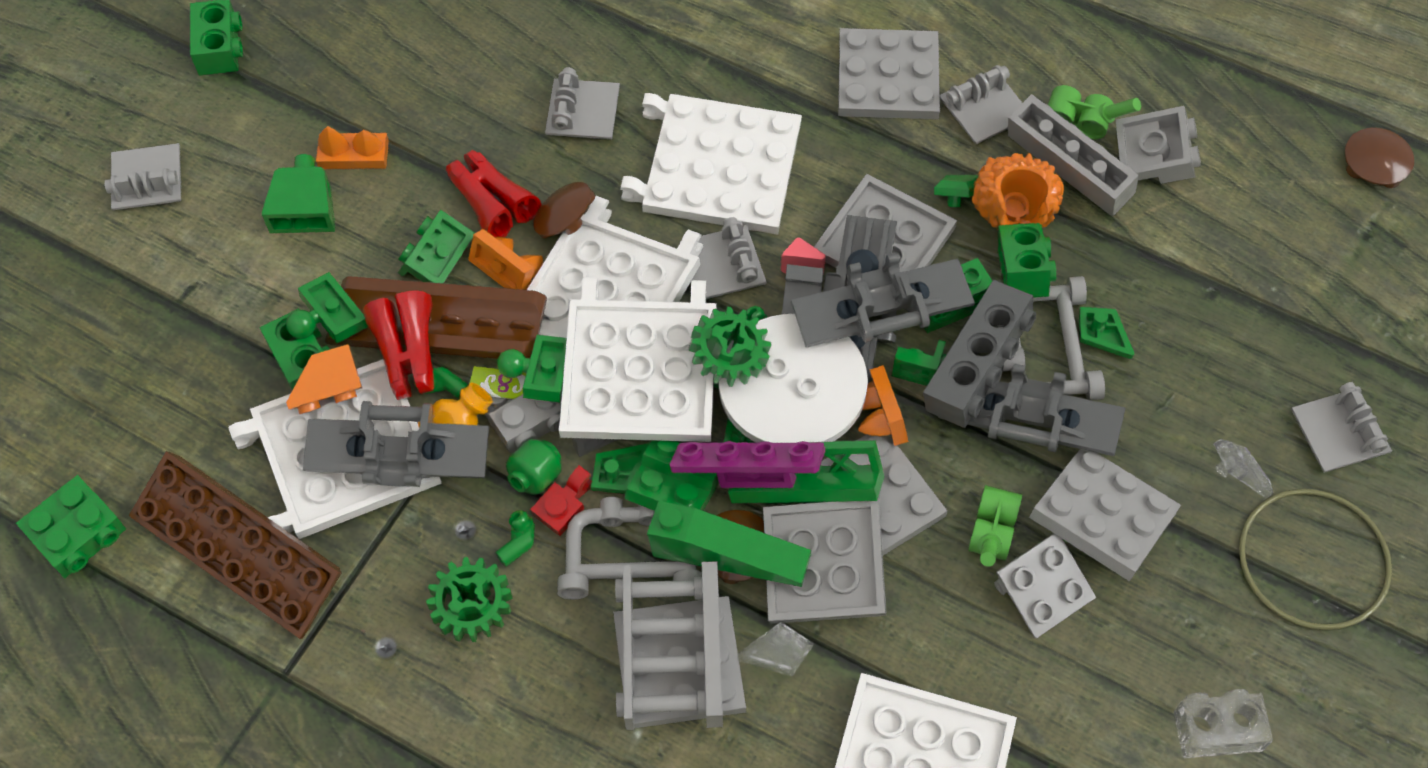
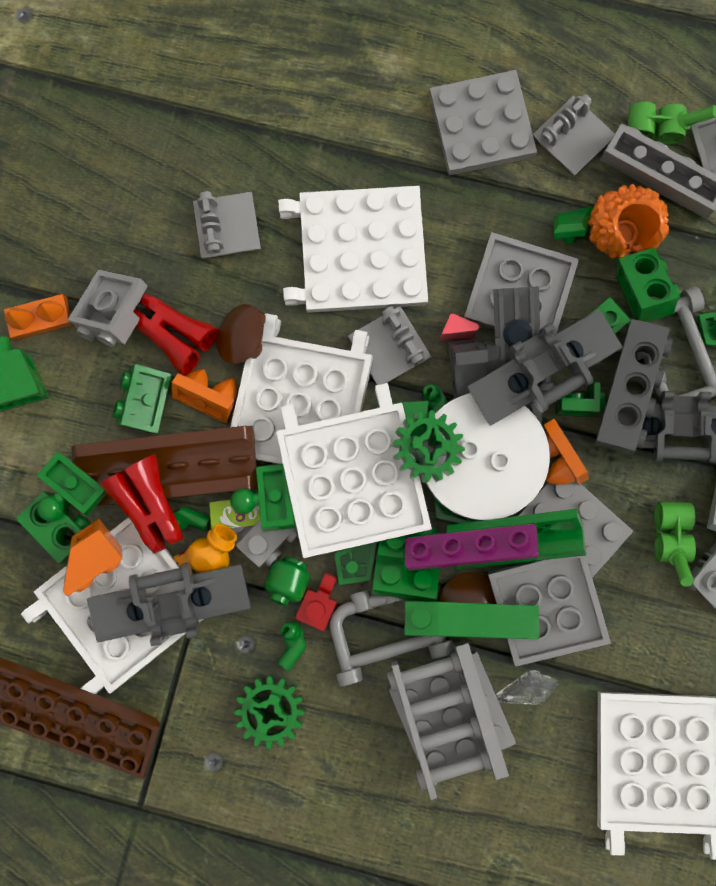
camera: 10 degrees left, 20 degrees up
none -> light grey plate [68,270,148,347]

